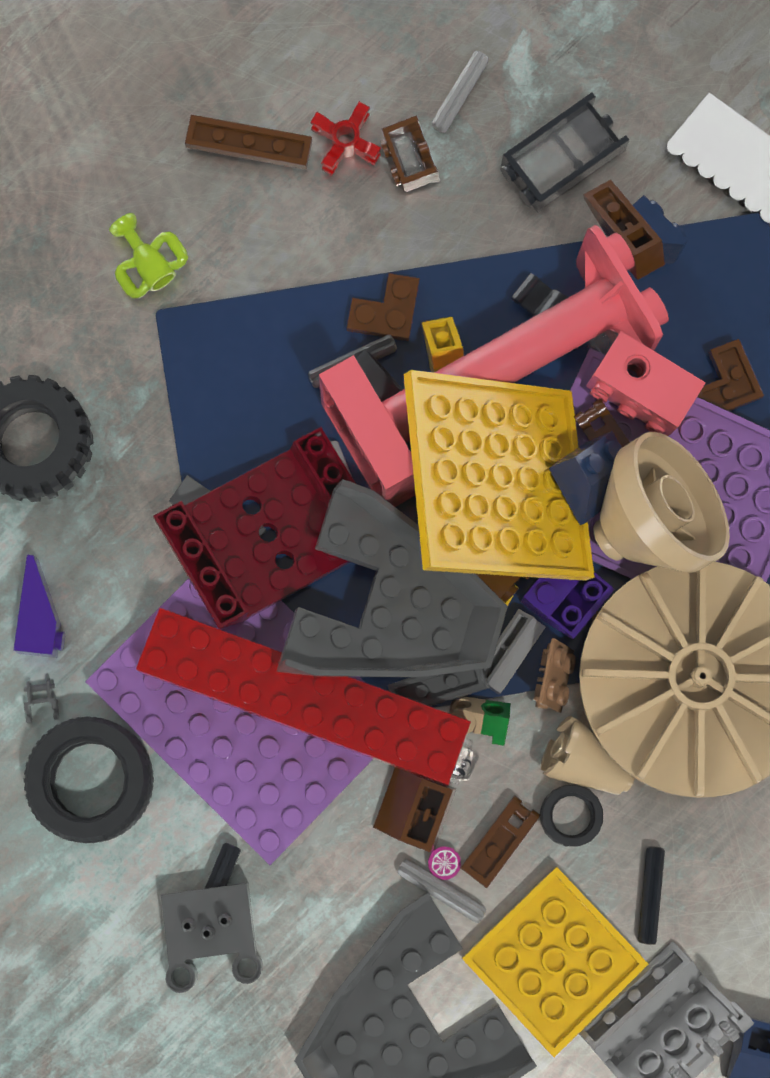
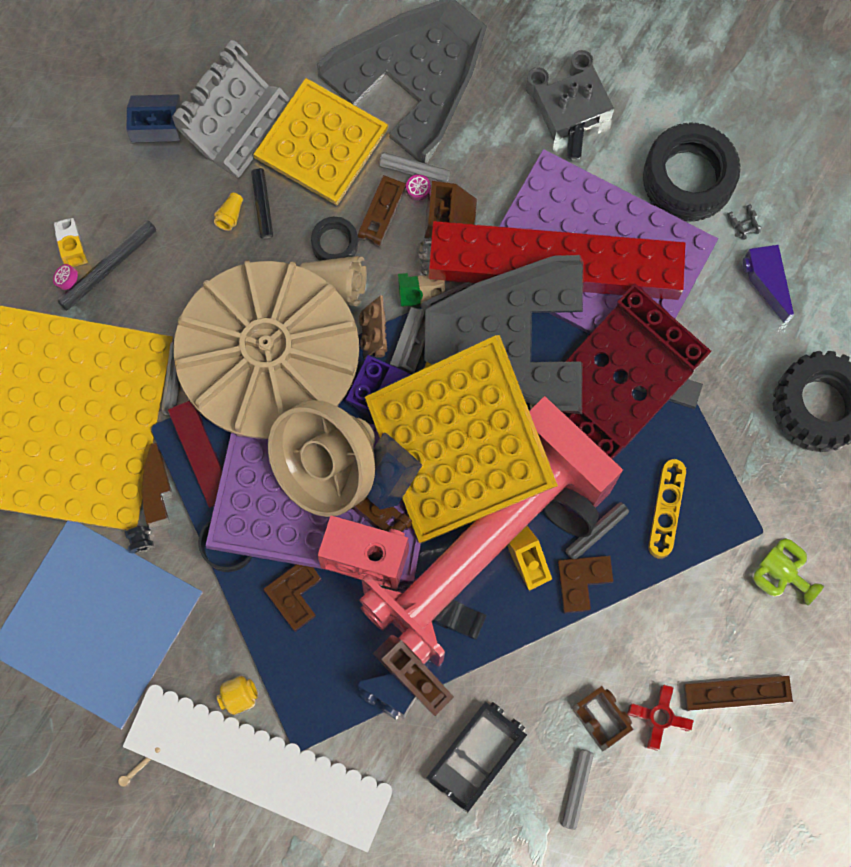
camera: 165 degrees right, 5 degrees down
none -> yellow cone [214,193,243,231]
none -> yellow beam [648,459,686,558]

